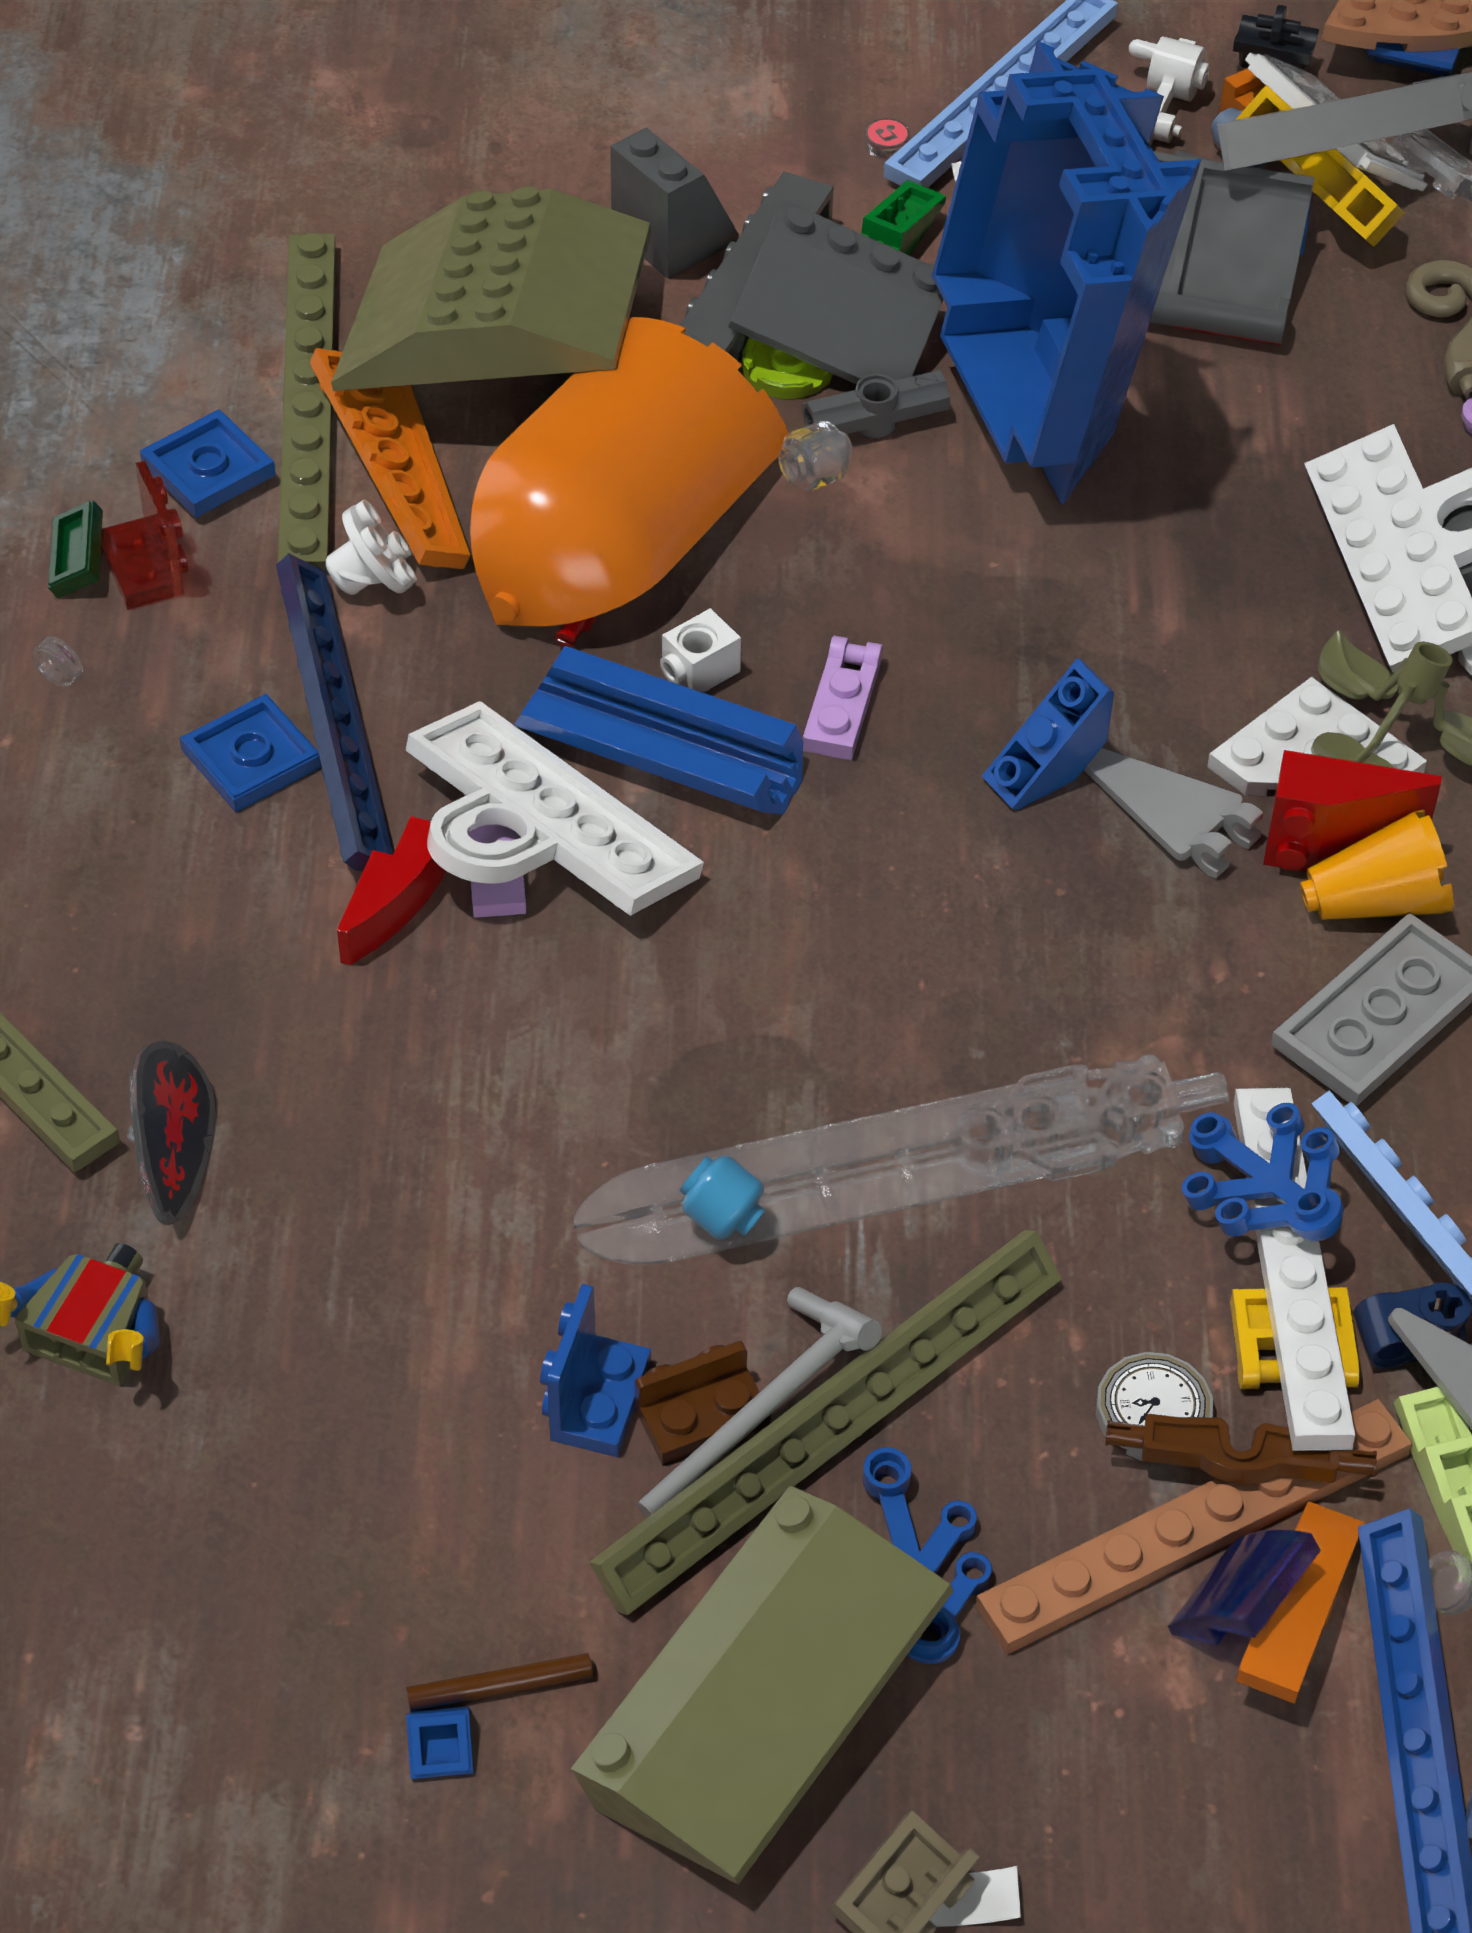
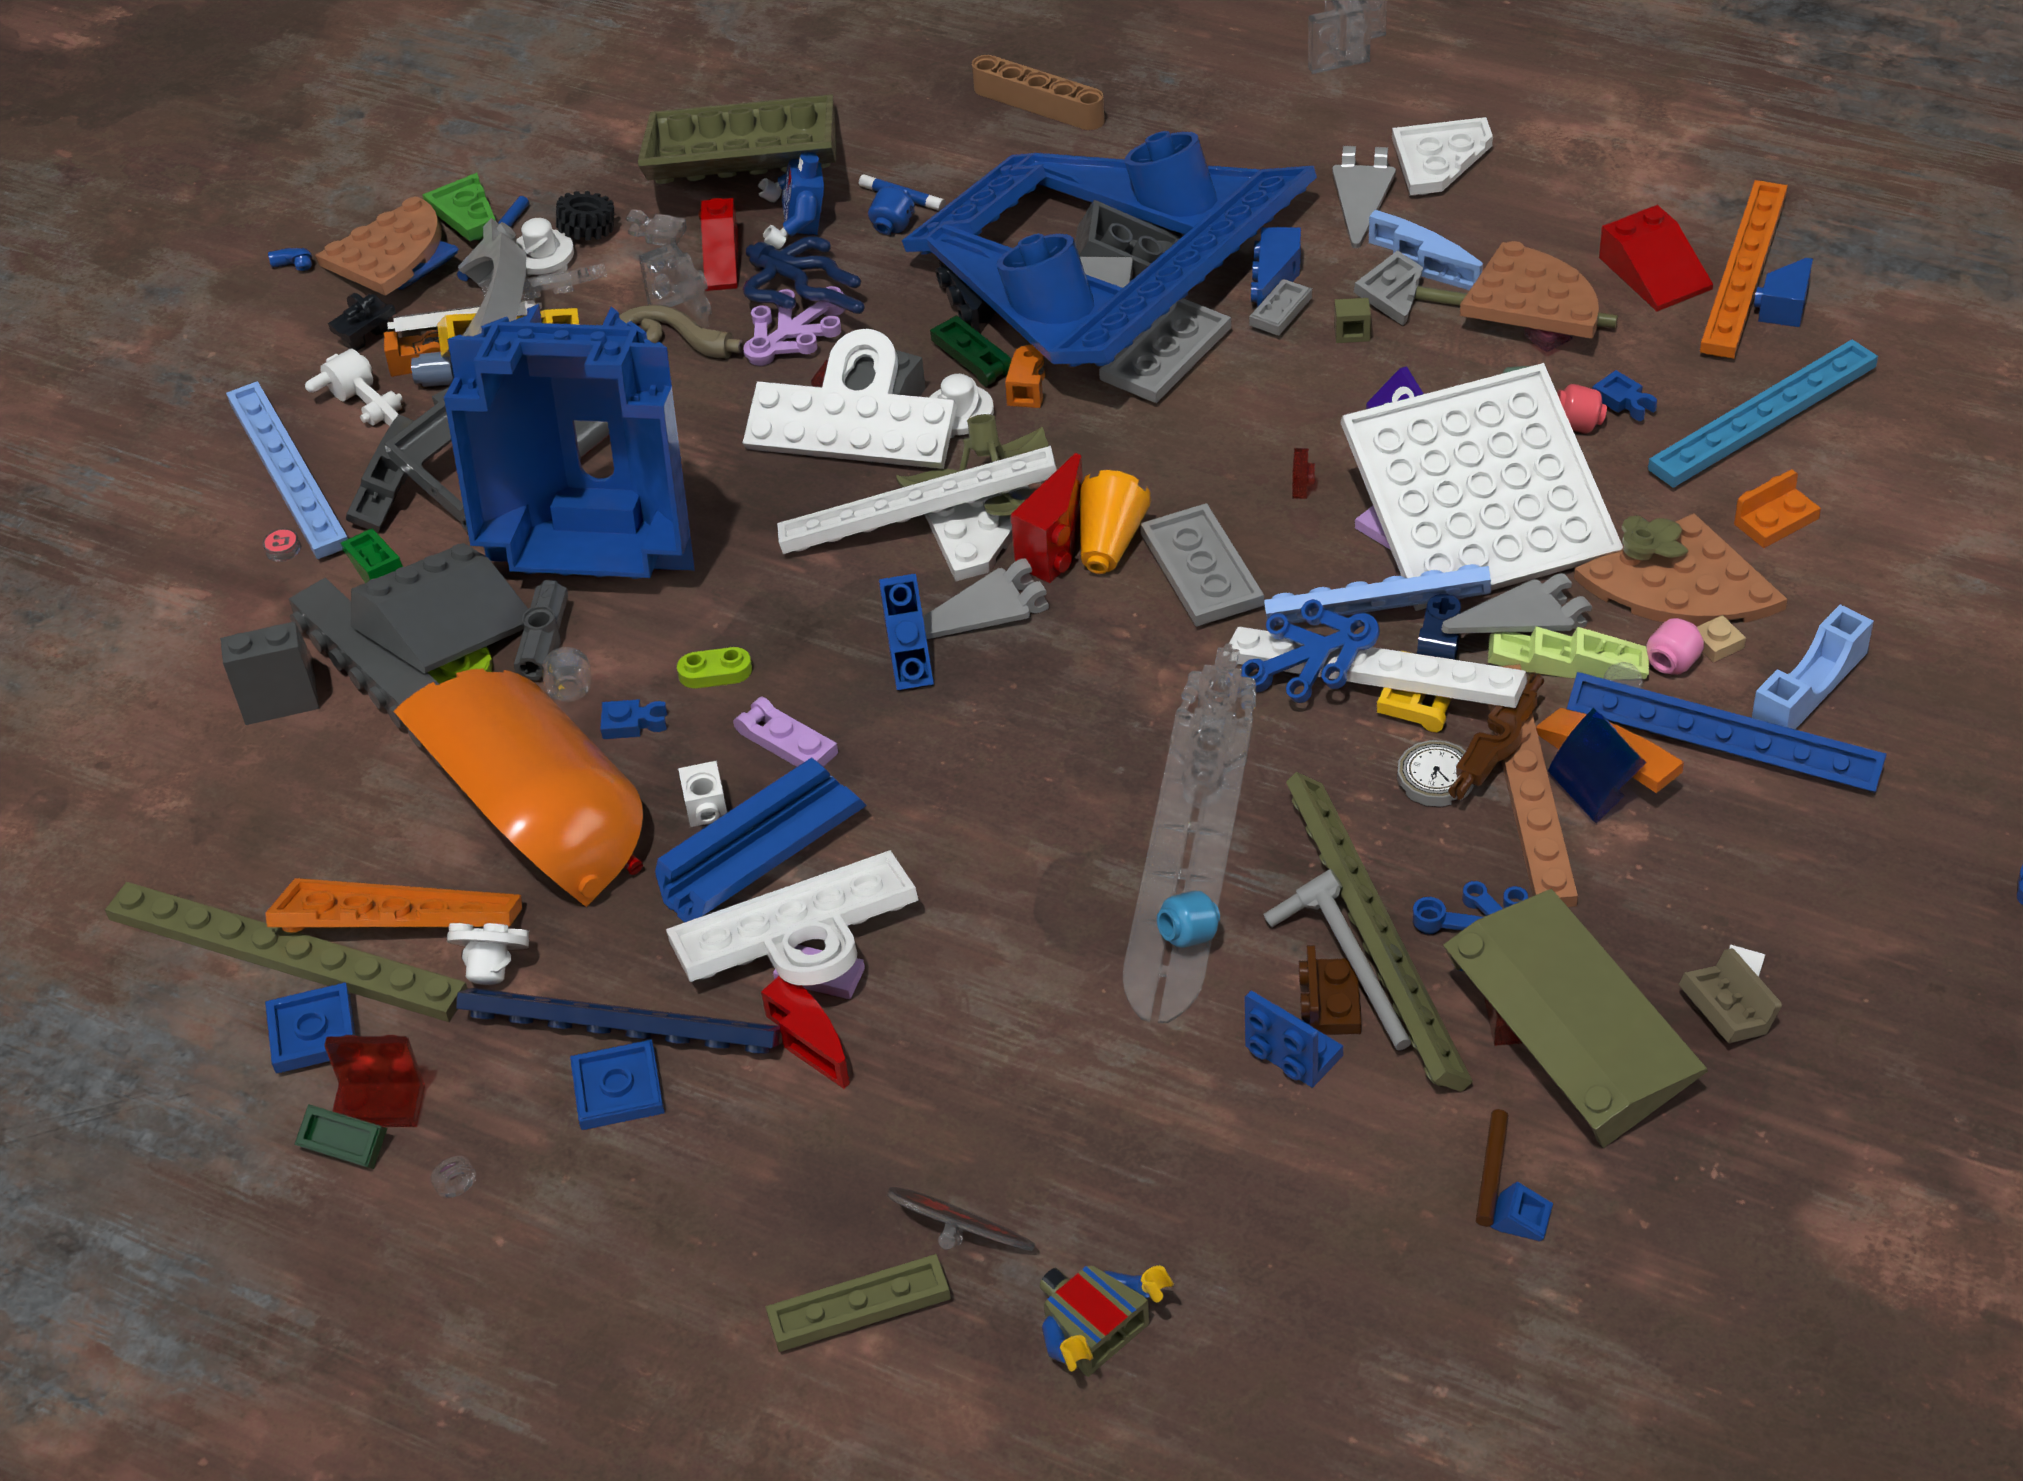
camera: 60 degrees left, 5 degrees down
olive slope [331,186,652,391] -> none
none -> blue plate [600,699,667,739]
none -> lime plate [677,647,752,689]
none -> white plate [777,446,1057,554]

